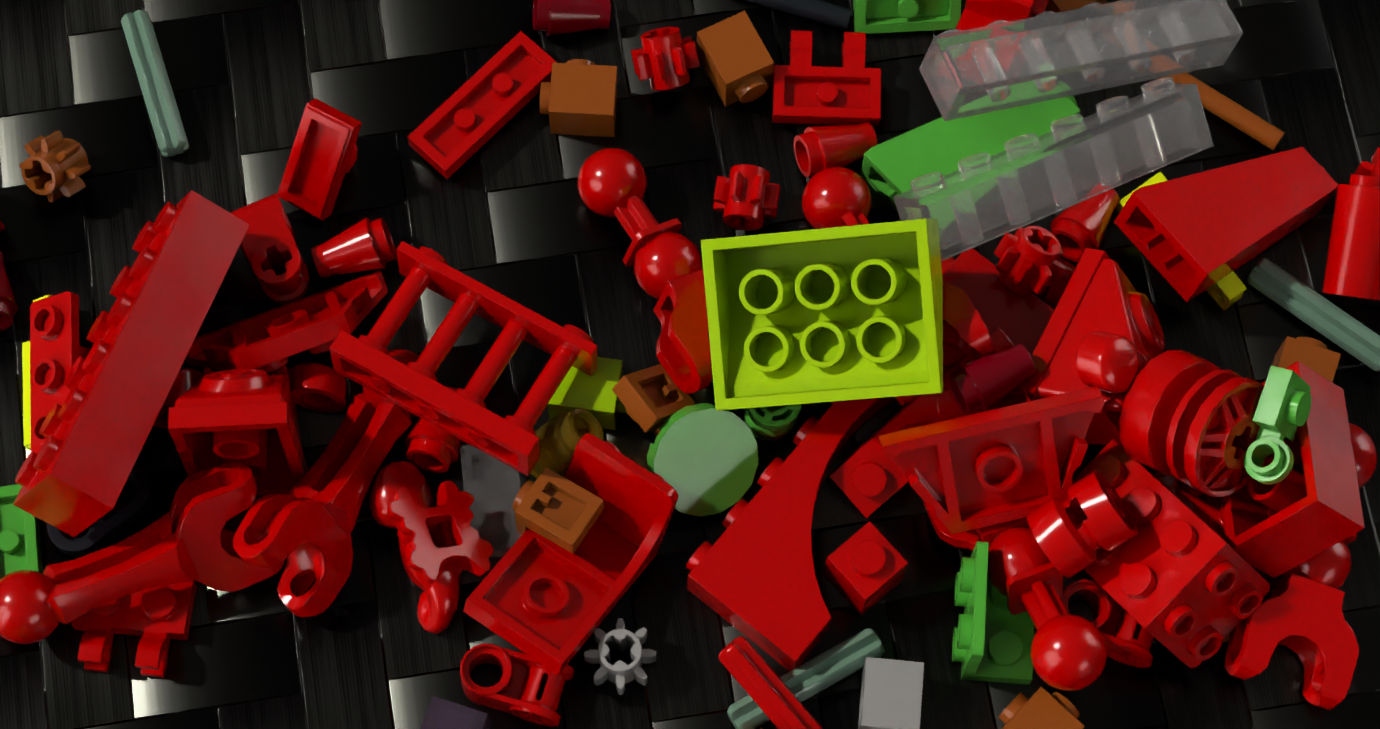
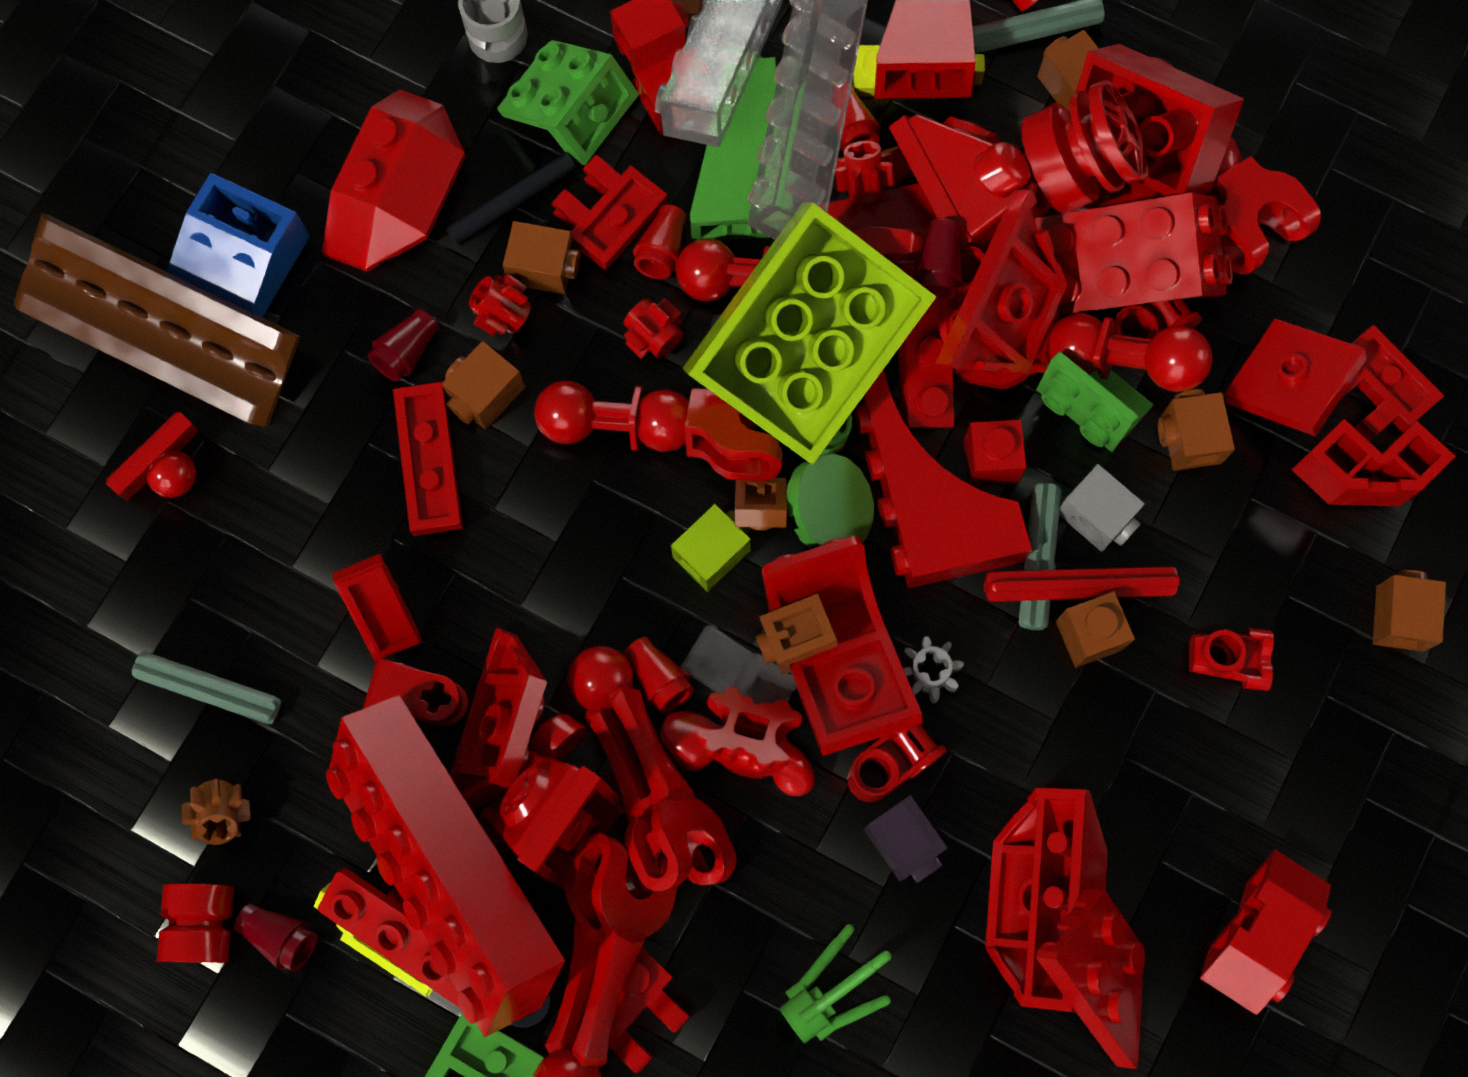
camera: 50 degrees left, 5 degrees up
red cone [311,217,397,279] -> none
red fence [329,241,598,476] -> none
clear yellow brick [530,408,604,478] -> none
red wheel [1027,470,1138,578] -> none
bright green plate [1244,365,1312,485] -> none

